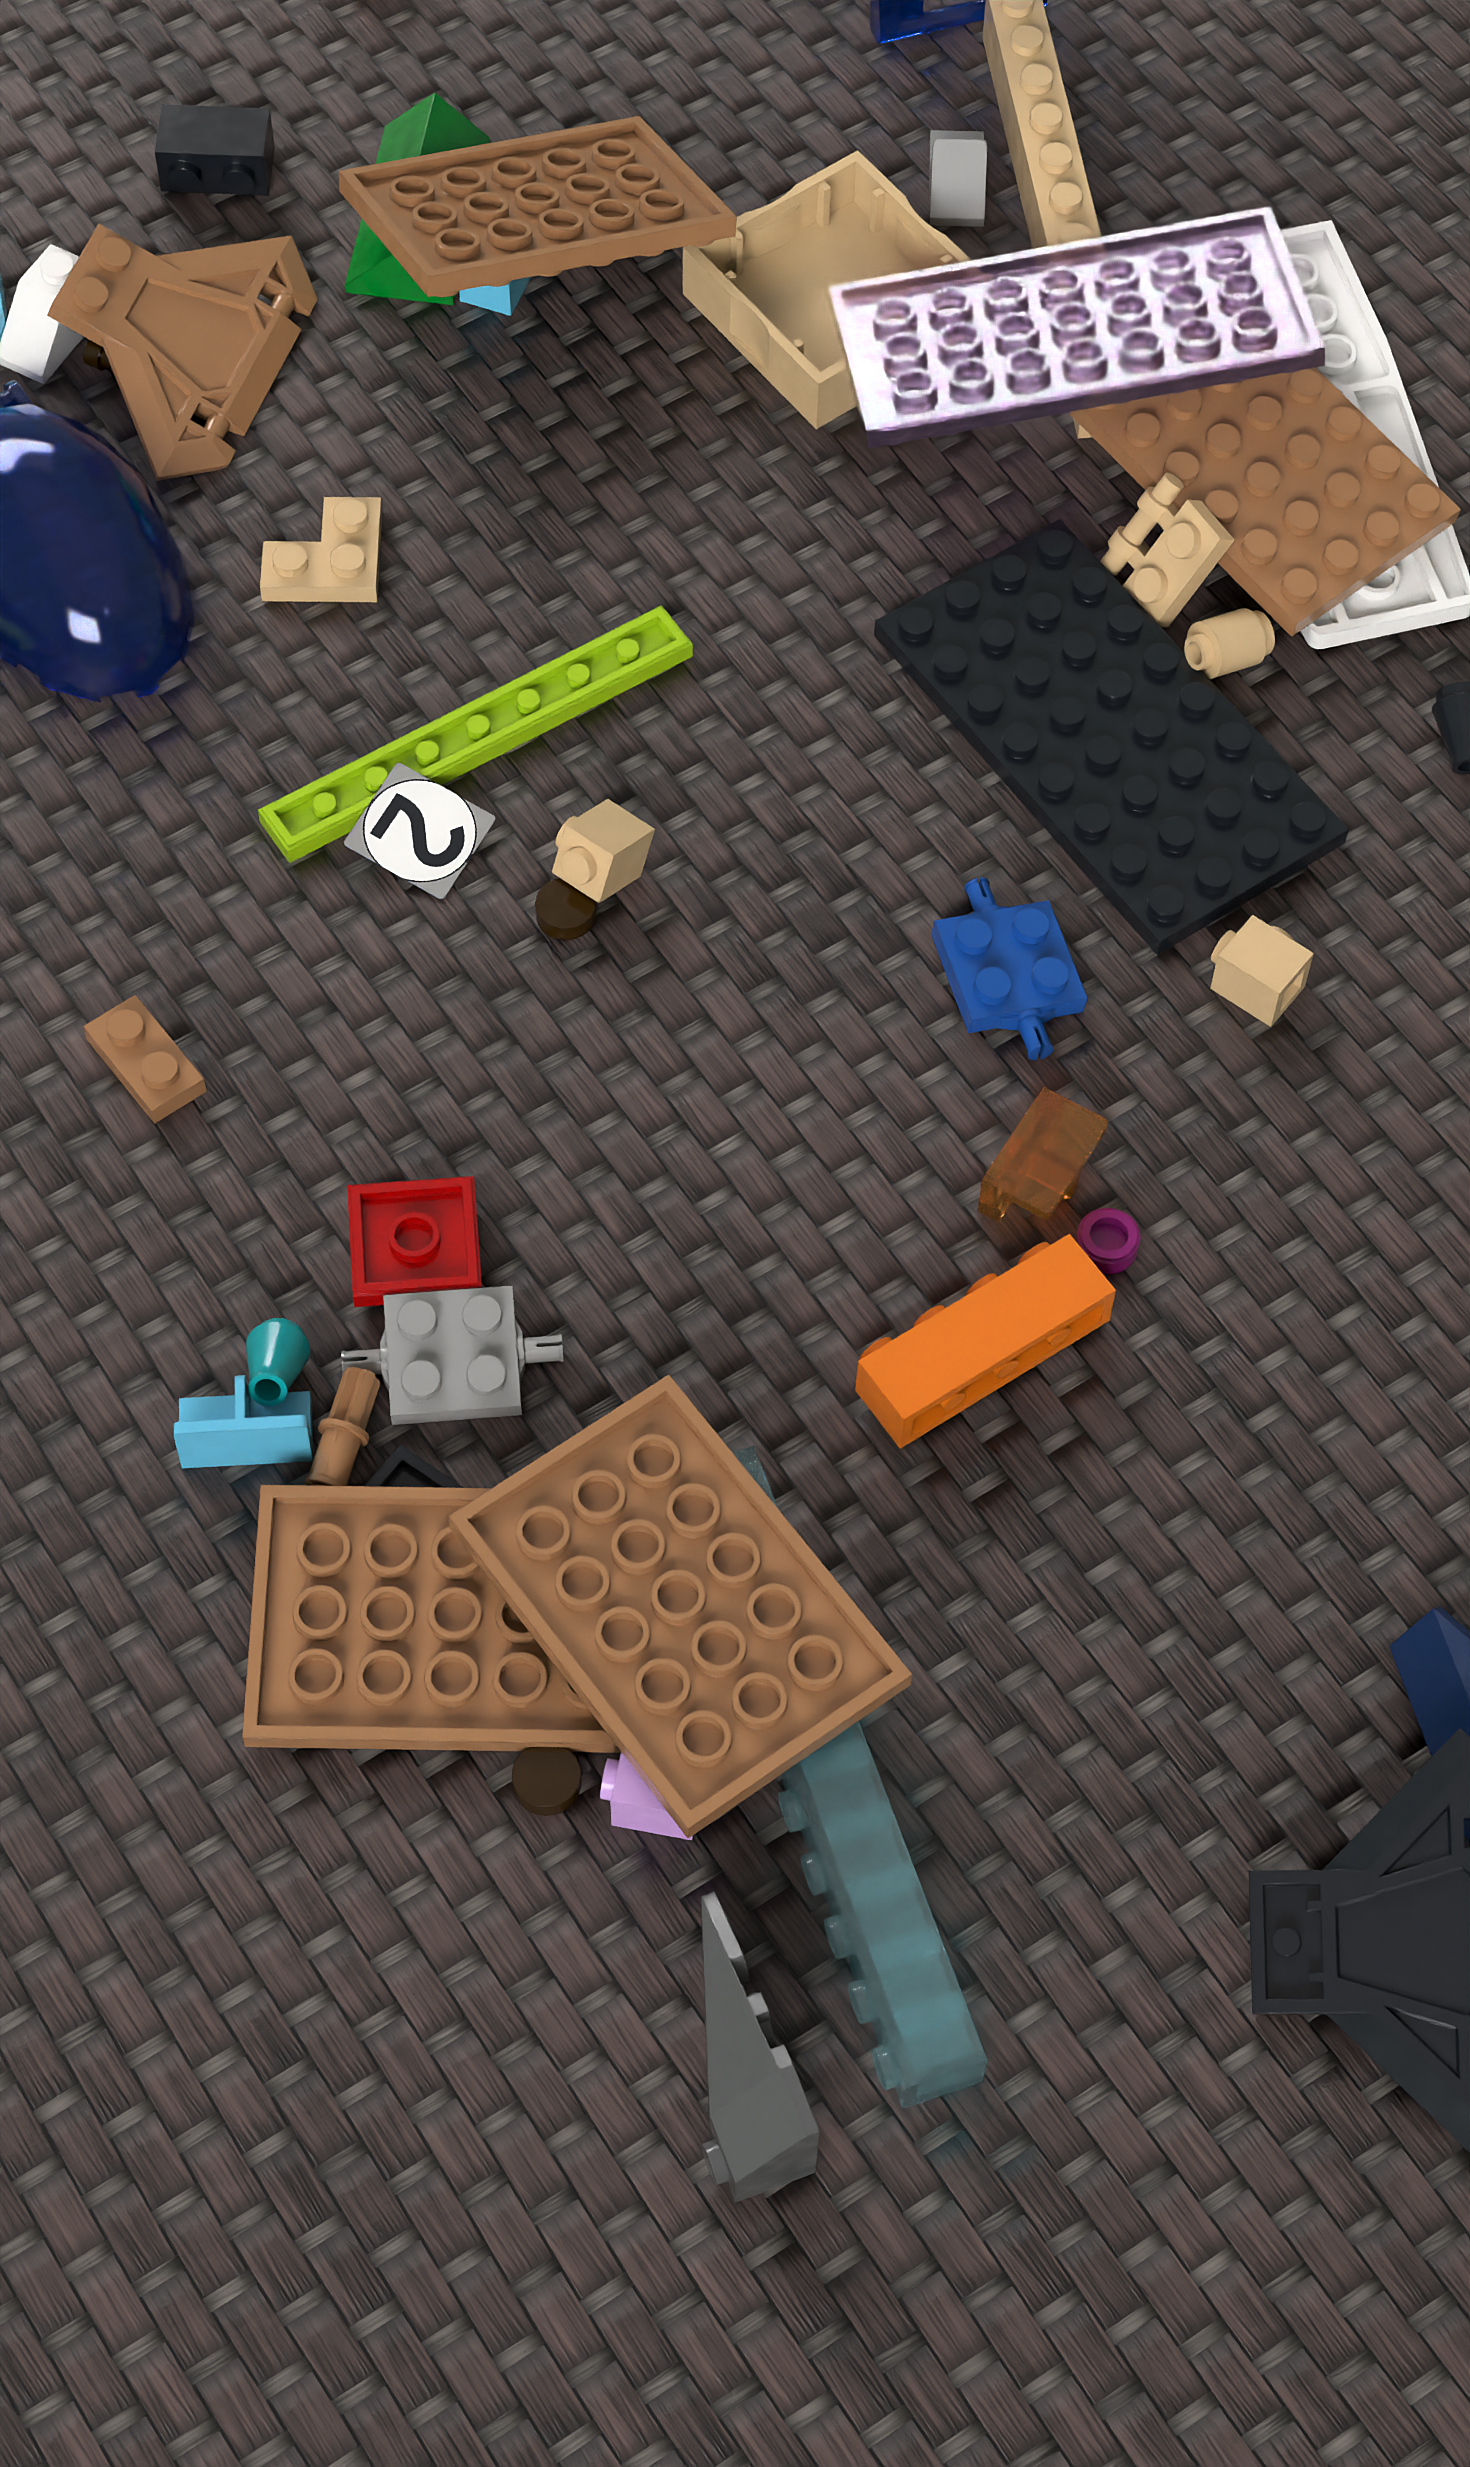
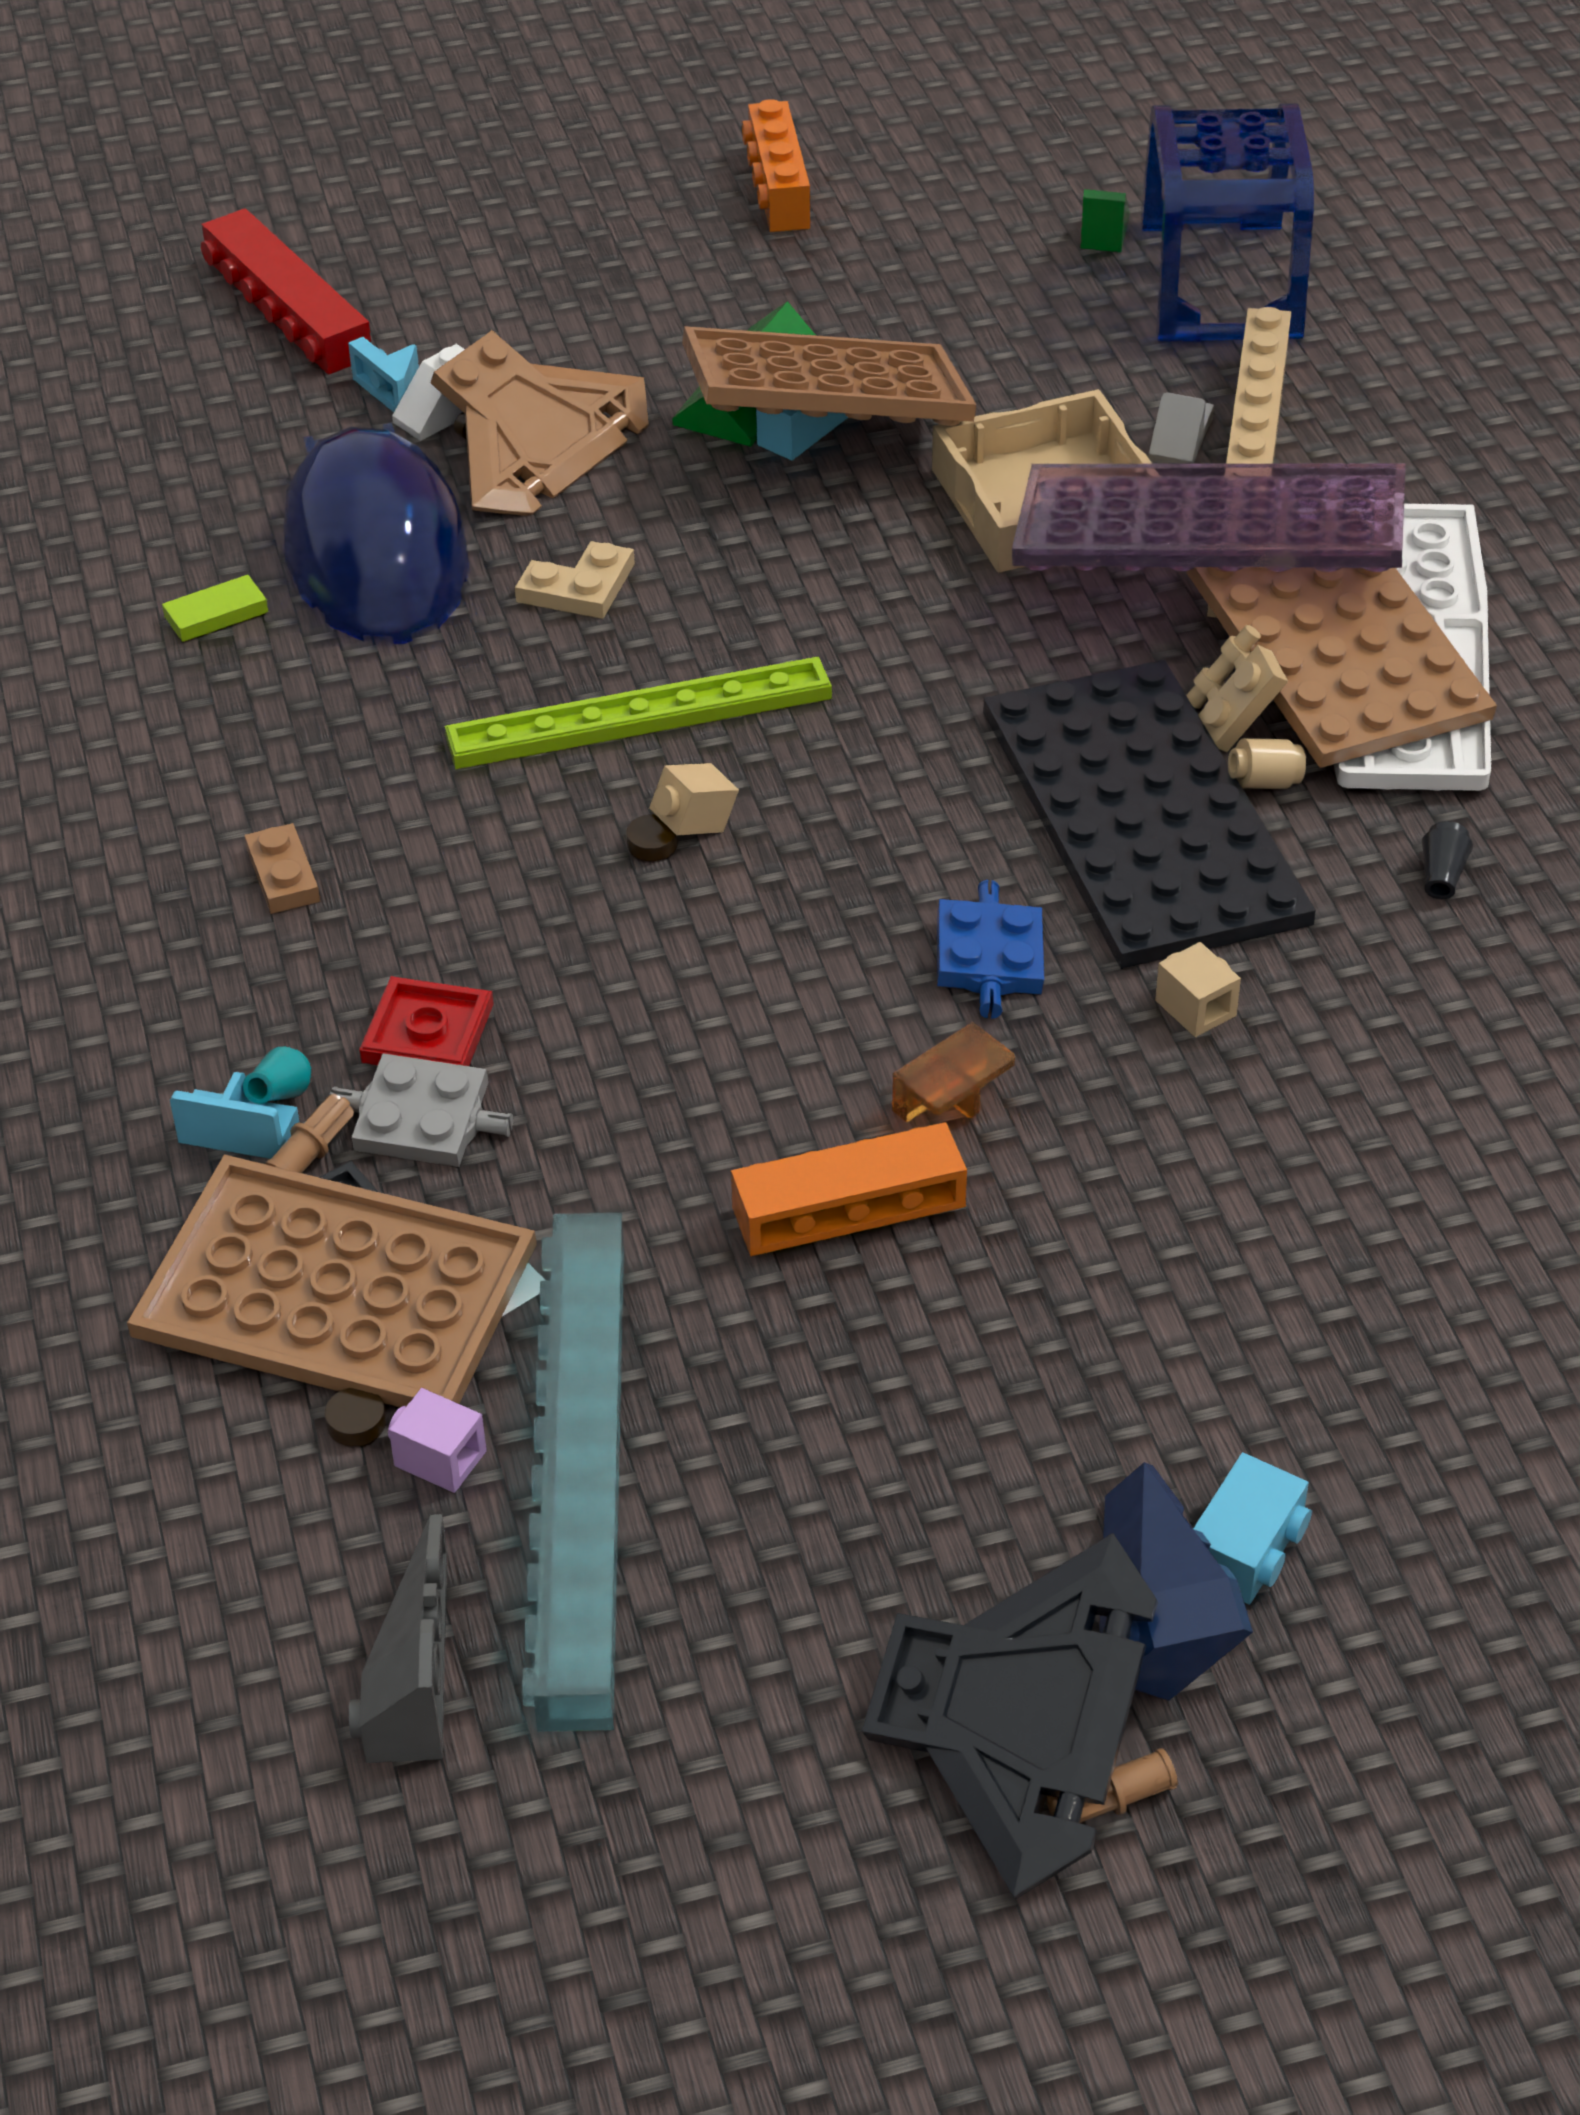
camera: 20 degrees right, 15 degrees down
black brick [155,104,275,196] -> none
sticker [344,763,495,899] -> none
medium nougat plate [448,1375,912,1838] -> none
magenta tile [1076,1208,1141,1274] -> none

